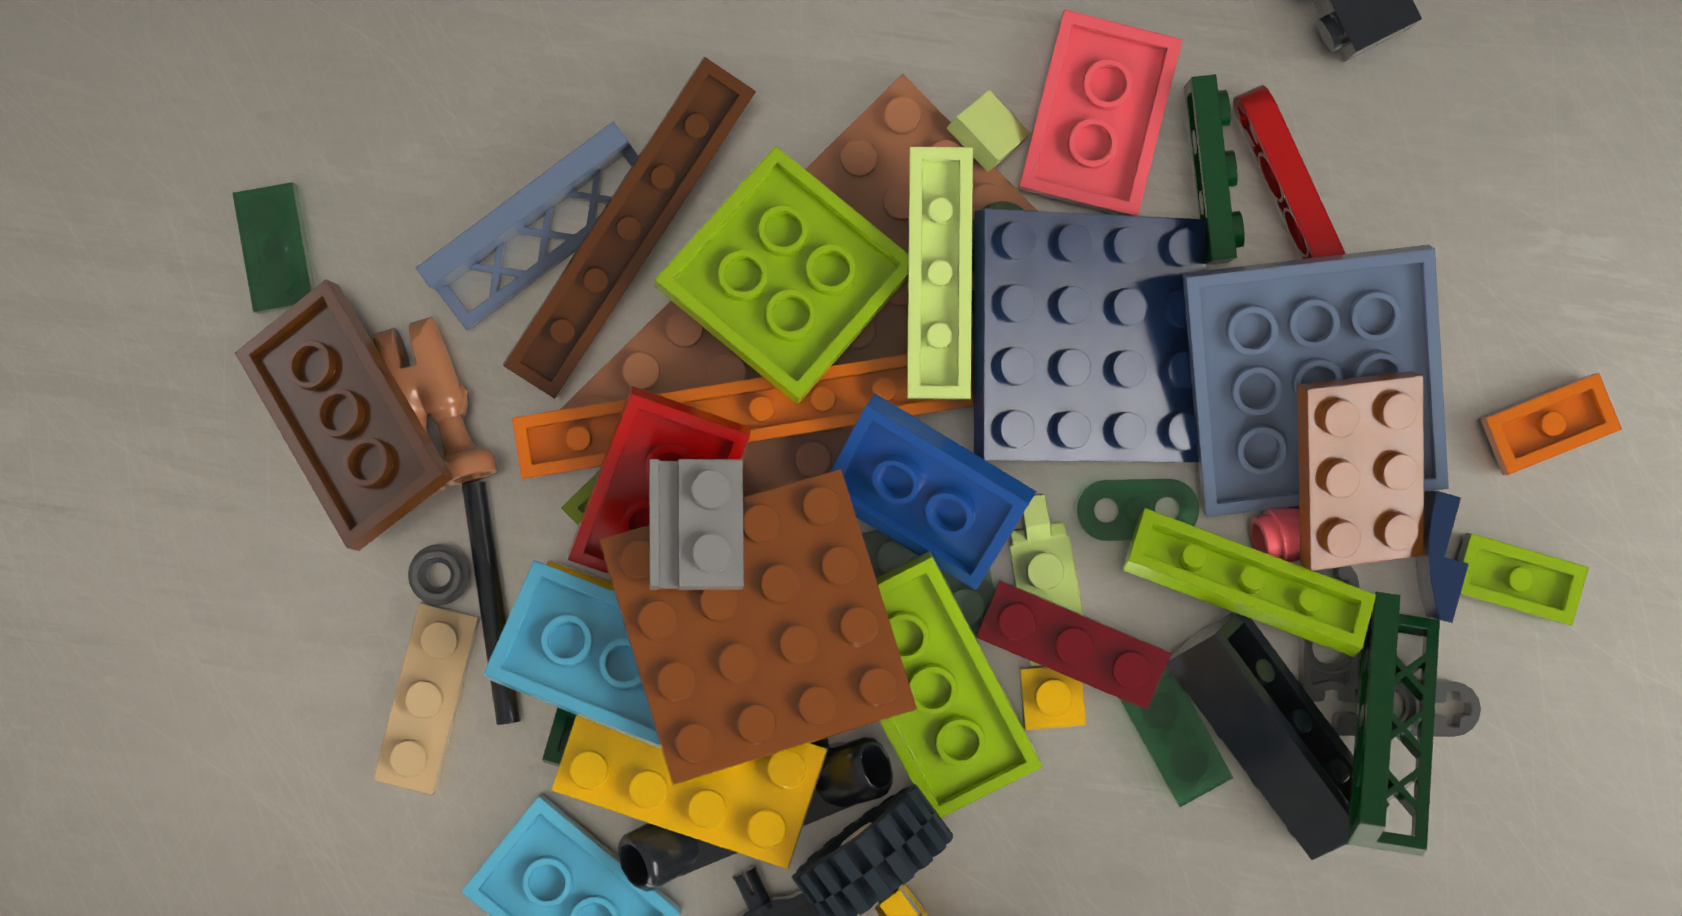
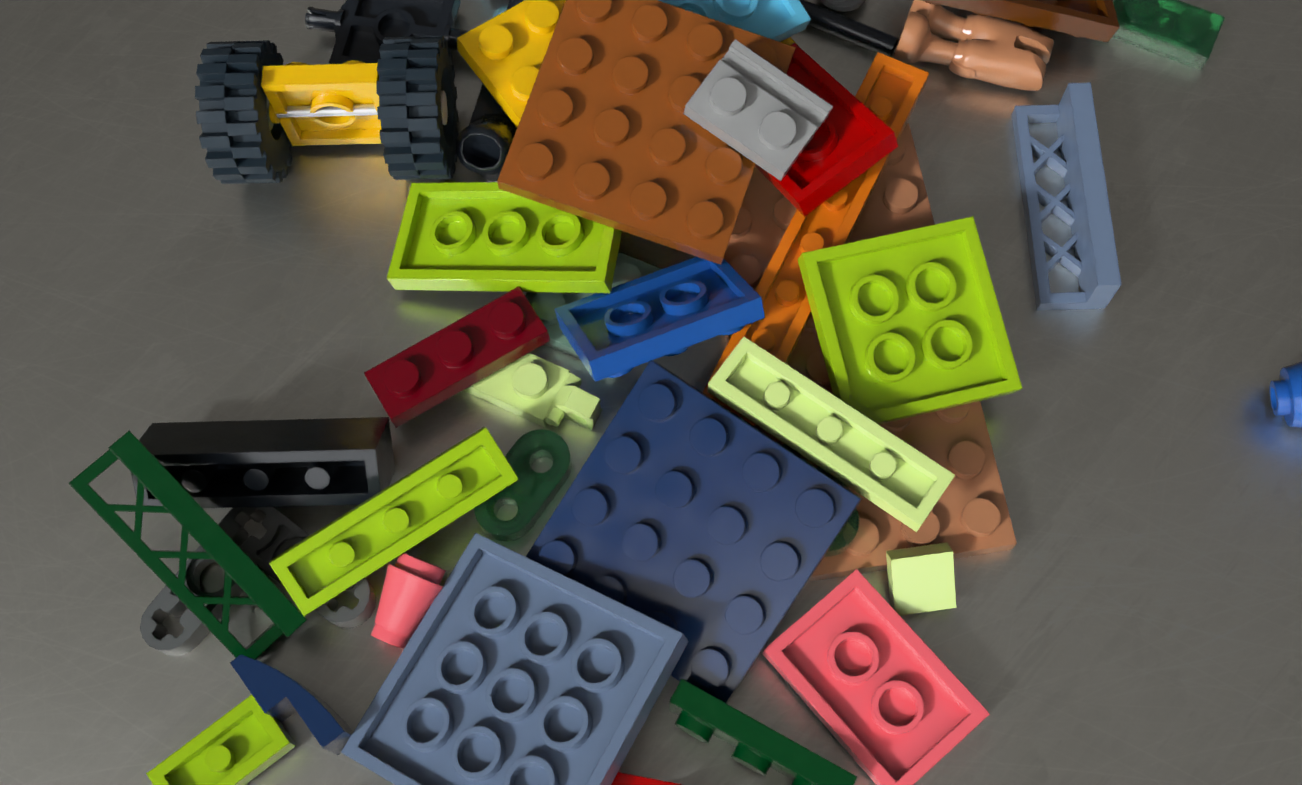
camera: 125 degrees right, 20 degrees down
reddish brown plate [503,57,756,399] -> none
yellow plate [1019,666,1086,730] -> none
clear green plate [1118,670,1233,807] -> none
plate [1297,371,1424,571] -> none

